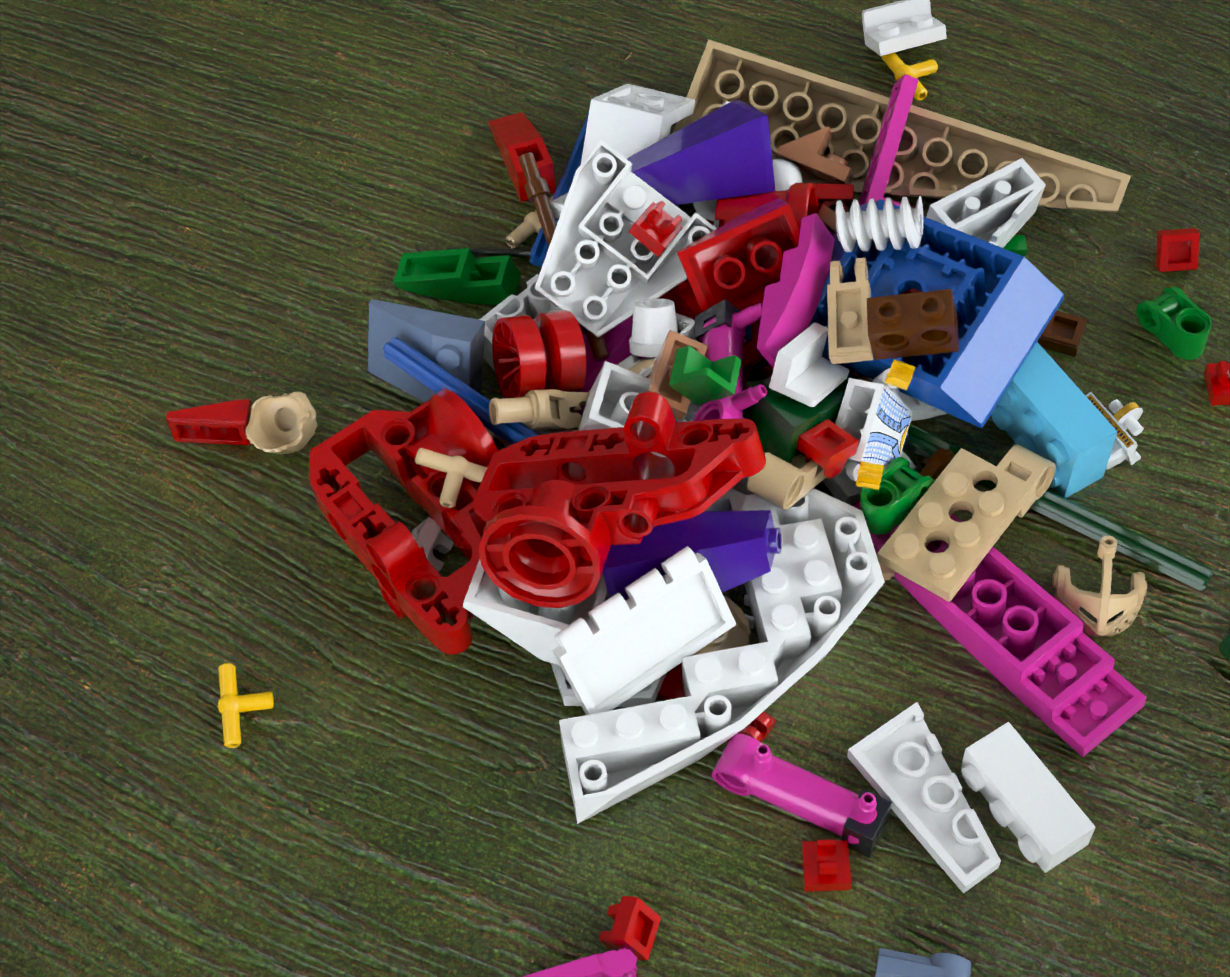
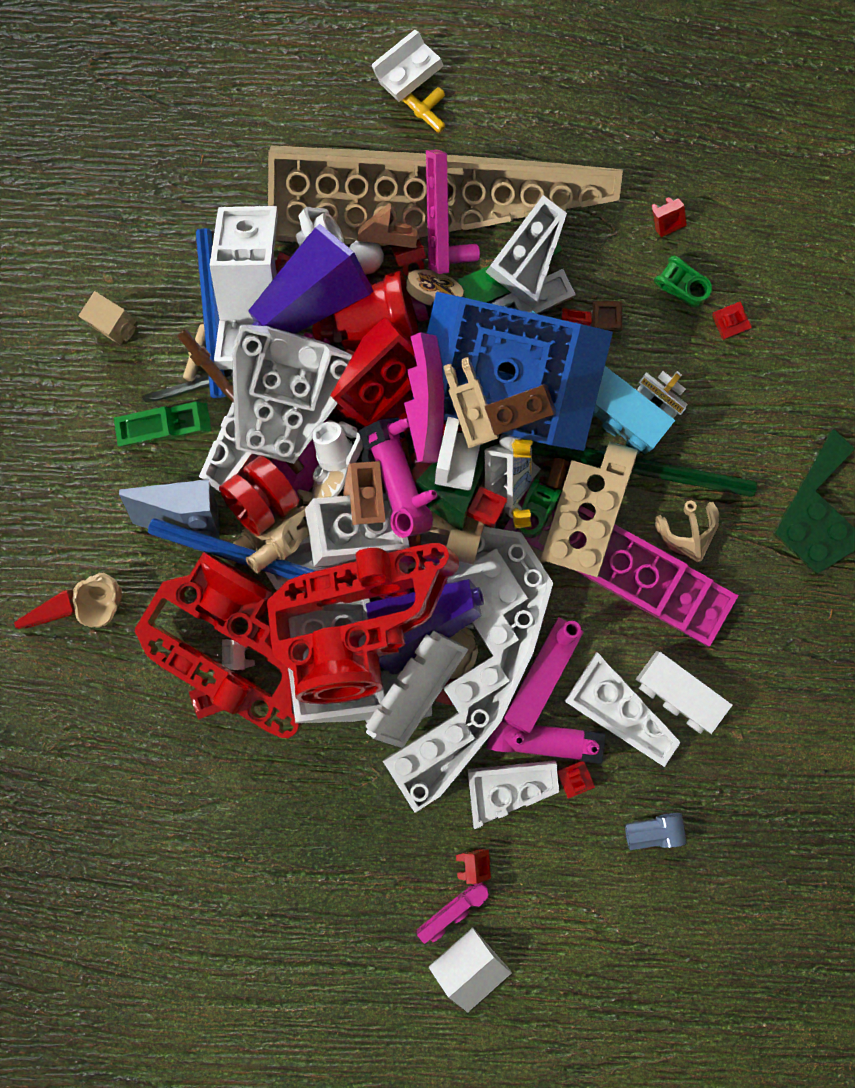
camera: 20 degrees left, 30 degrees up
yellow piece [217,663,274,748] -> none
tan piece [415,448,487,508] -> none
red slope [488,112,556,202] -> none
red tile [628,201,683,257] -> none
green panel [669,346,741,405] -> none
white piece [836,196,924,252] -> none
none -> tan brick [79,291,136,345]
none -> red tile [189,689,223,719]
none -> white wing [468,760,559,829]
none -> dark pink piece [502,617,584,734]

